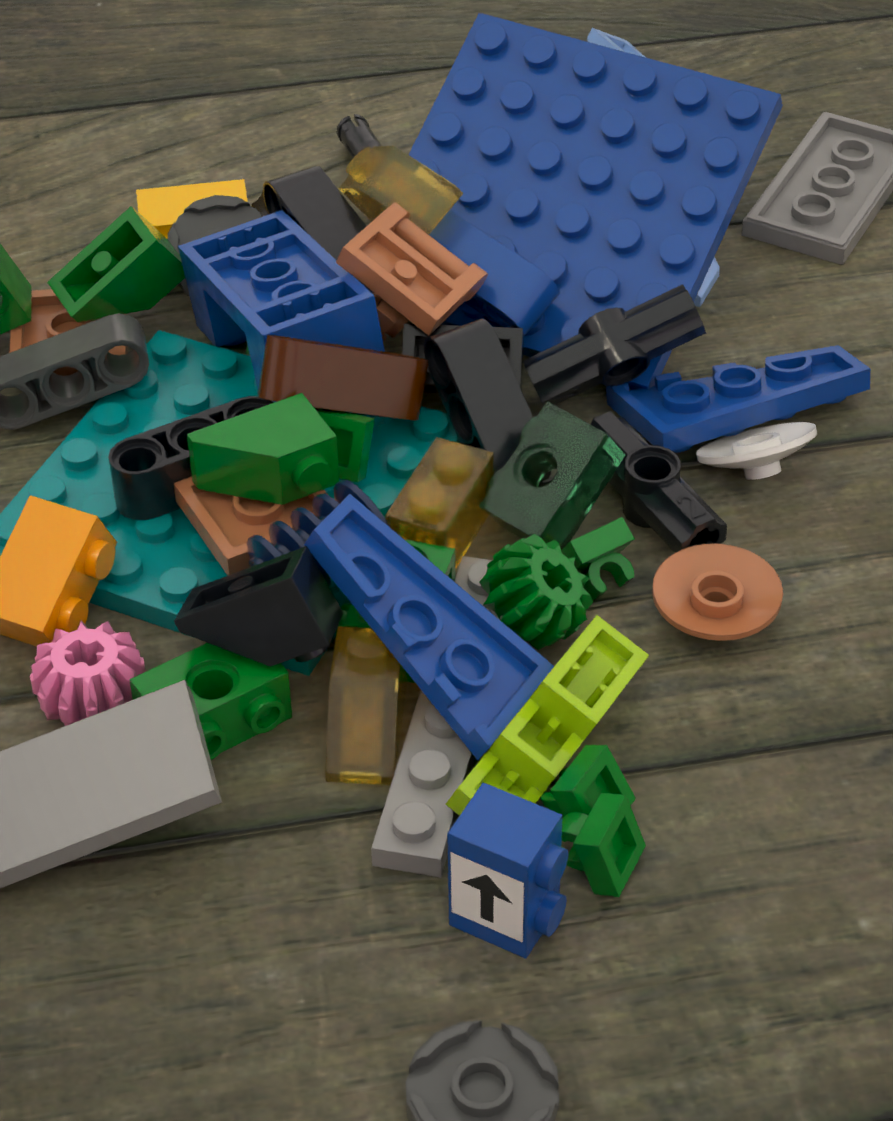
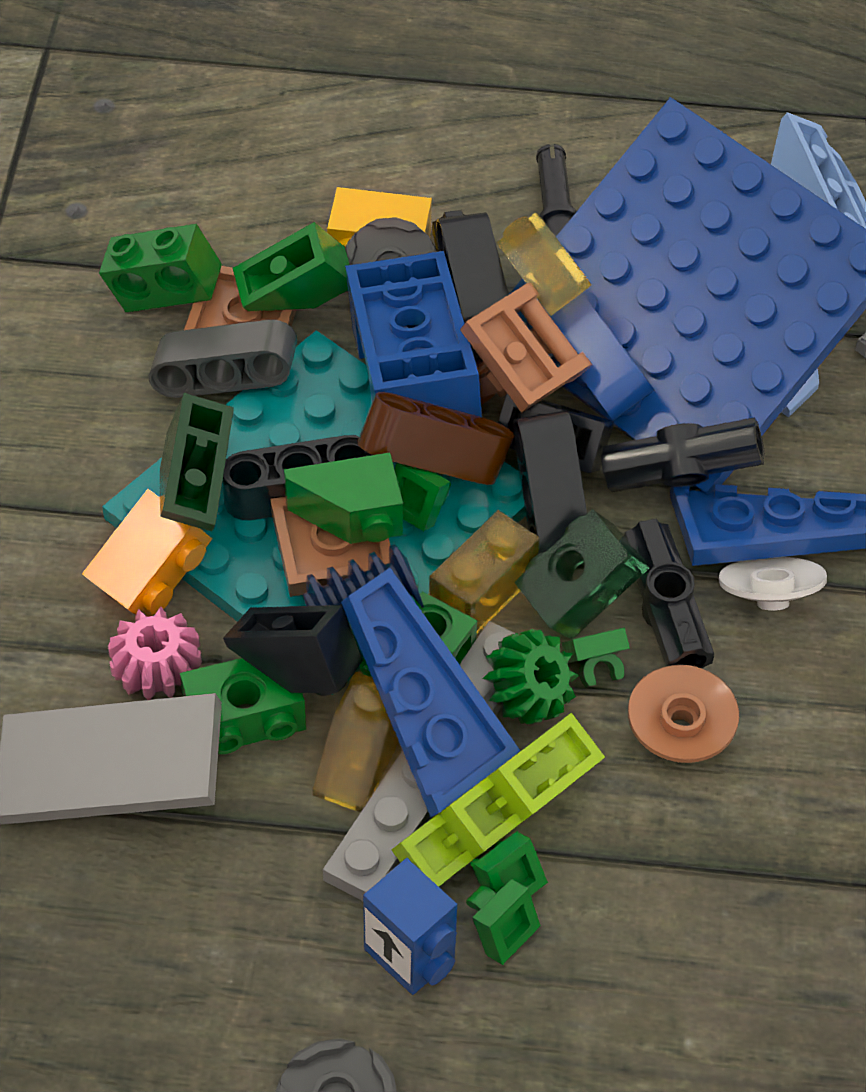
camera: 15 degrees right, 10 degrees up
none -> dark green slope [160,393,234,532]

